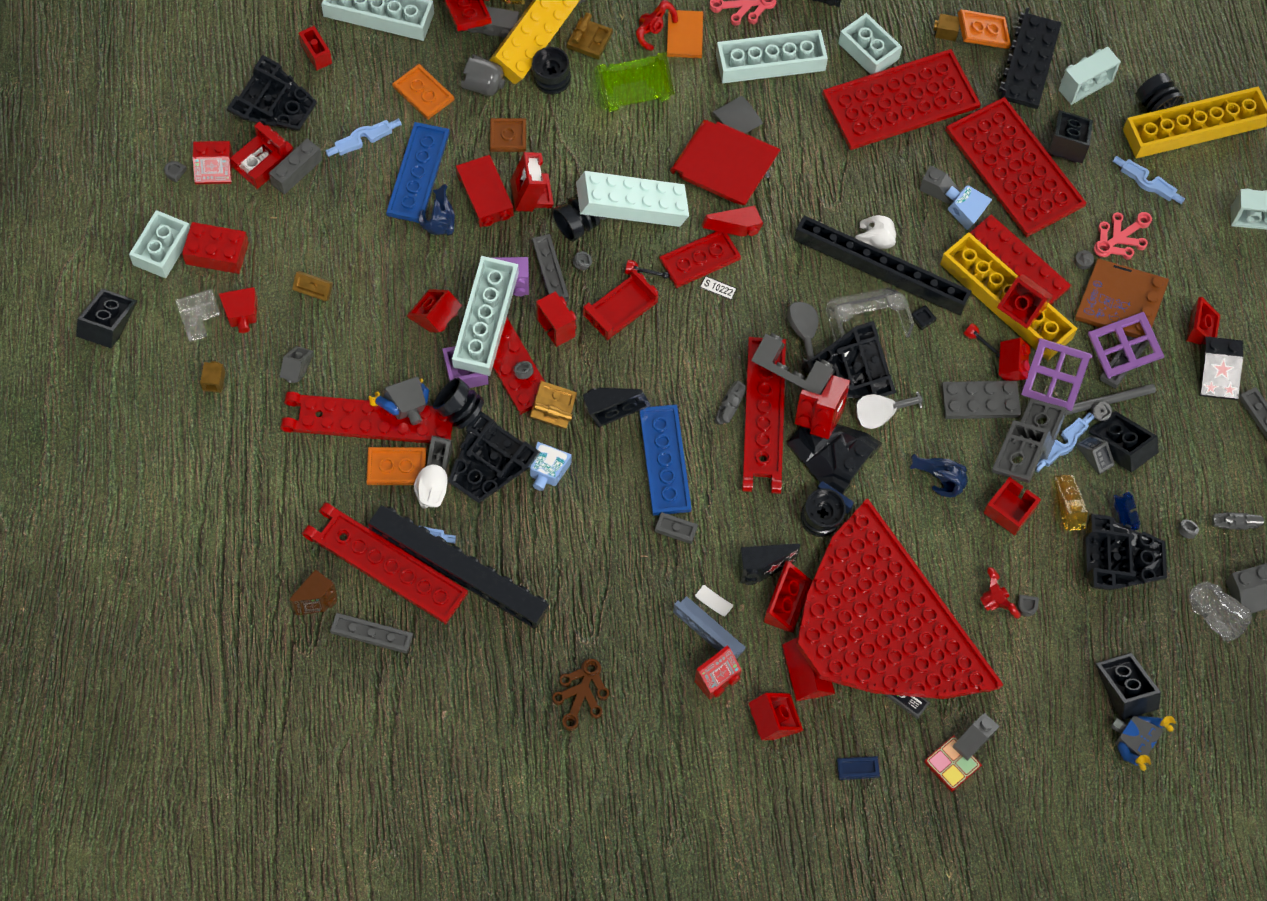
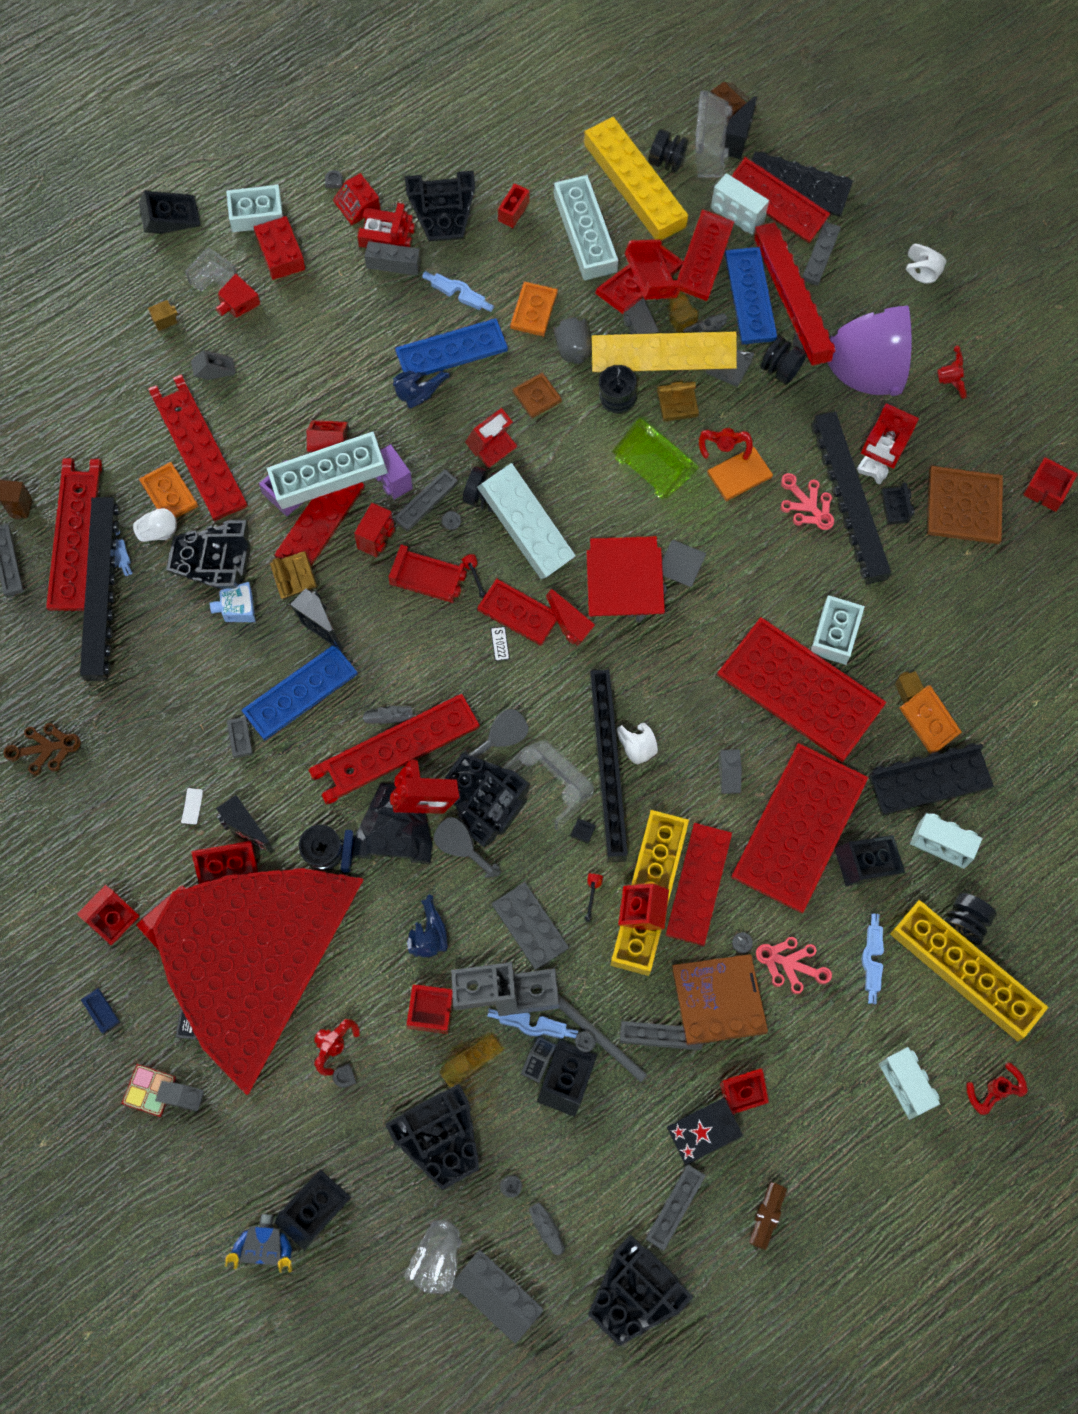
camera: 60 degrees right, 5 degrees up
pearl gold plate [292,271,333,301] -> none
dark grey torso [369,377,429,425] -> none
dark grey slope [427,436,453,472] -> none
black wheel [433,377,484,429] -> none
red panel [456,155,514,227] -> none
dark grey tile [514,361,534,379] -> none
sand blue fence [673,596,746,659] -> none
red slope [694,645,742,700] -> none
light aqua brick [716,30,828,83] -> none
dark grey plate [751,333,835,395] -> none
light blue torso [945,185,992,230] -> none
red brick [999,337,1031,381] -> none
medium lavender window [1021,338,1092,411] -> none
medium lavender window [1088,312,1164,379] -> none
clear blue hinge [1113,492,1141,530] -> none

